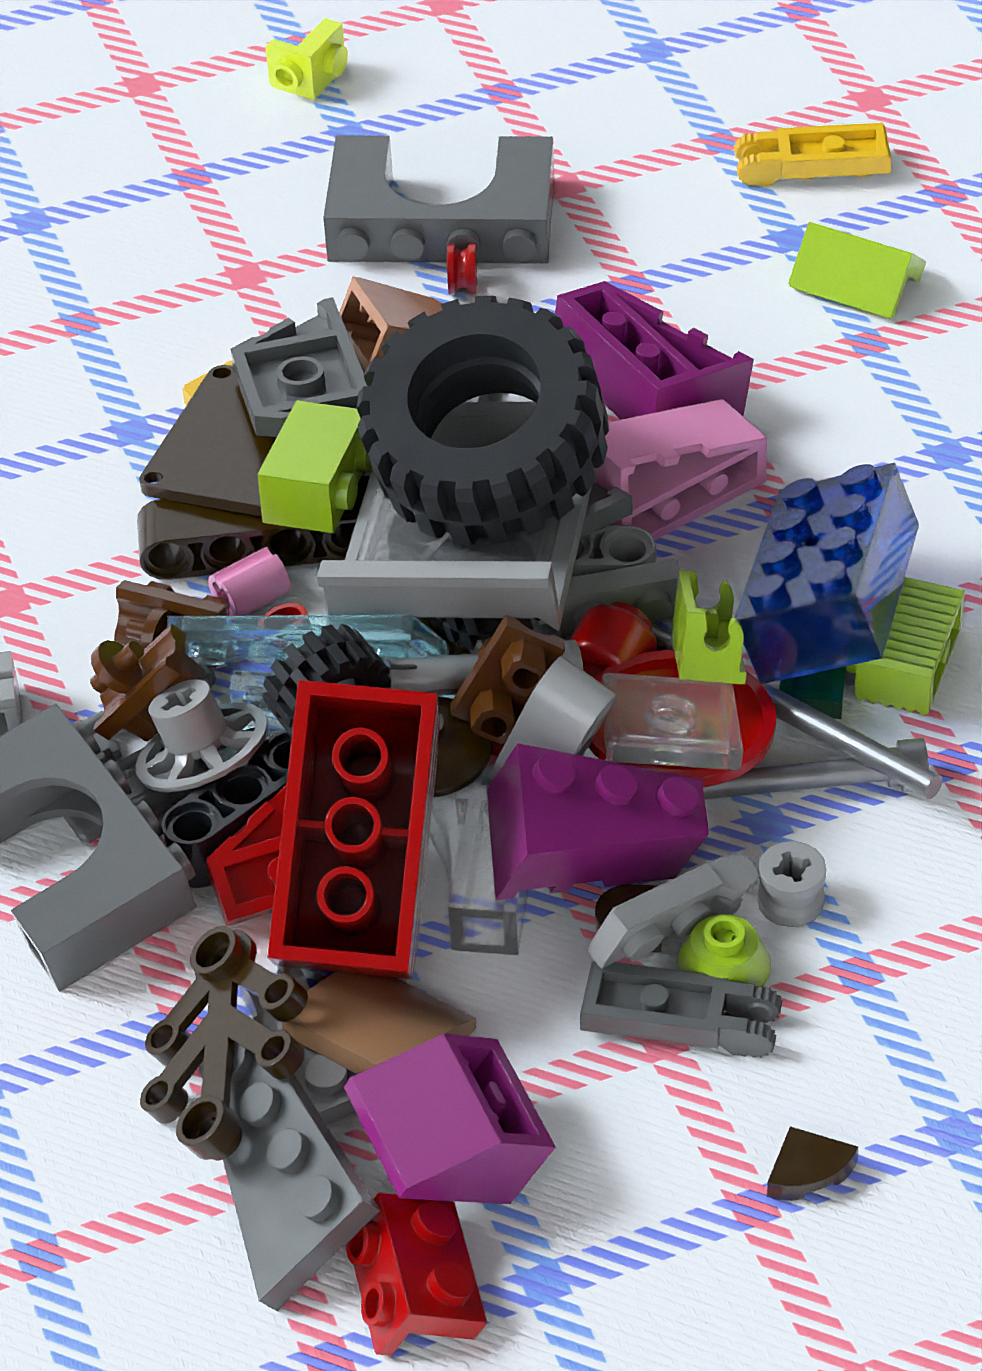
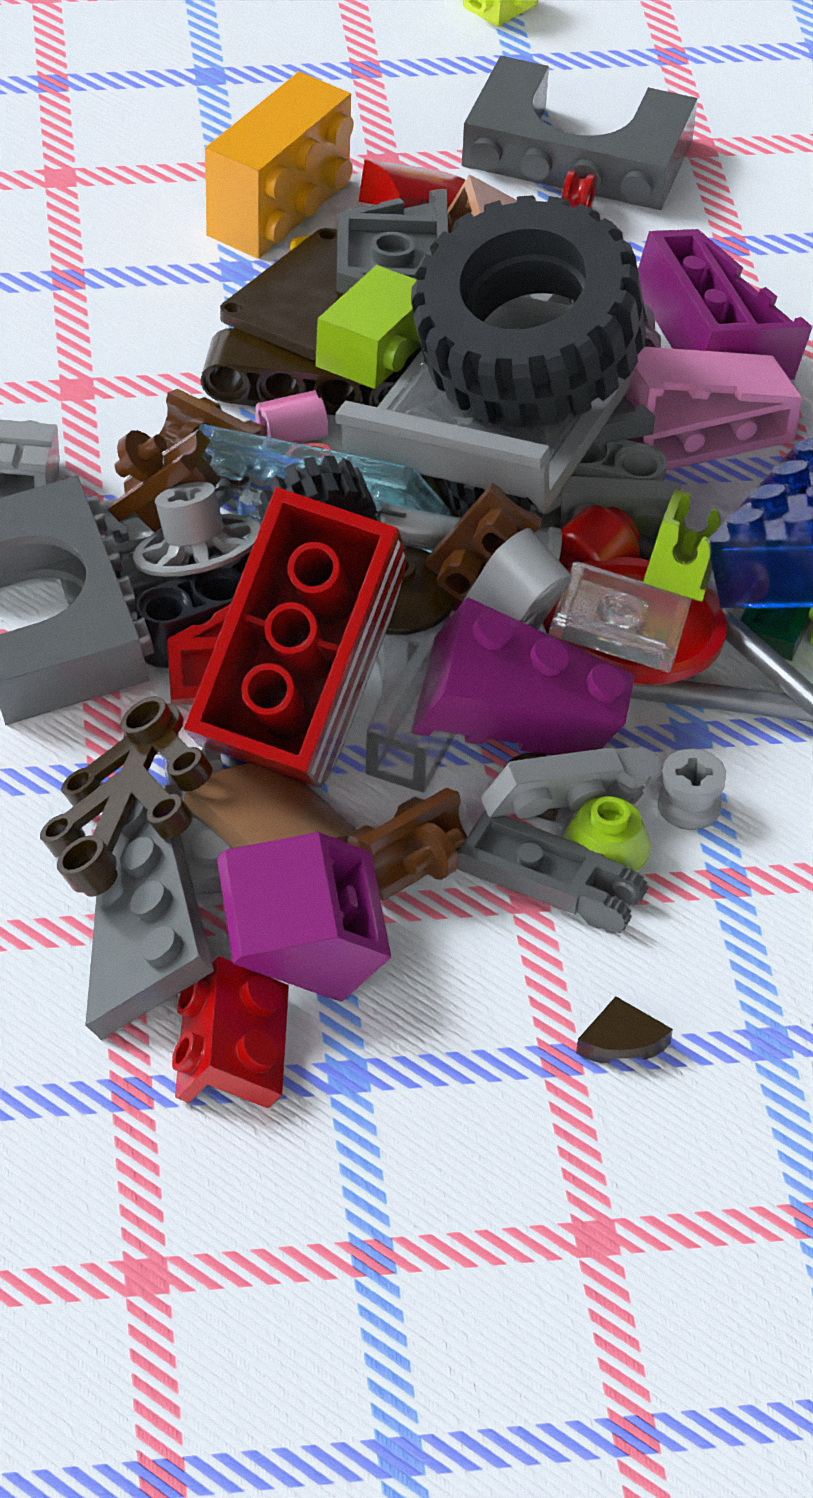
camera: 10 degrees right, 0 degrees up
none -> light orange brick [205,71,354,259]
none -> reddish brown hips [347,787,467,901]
none -> red slope [358,159,466,210]

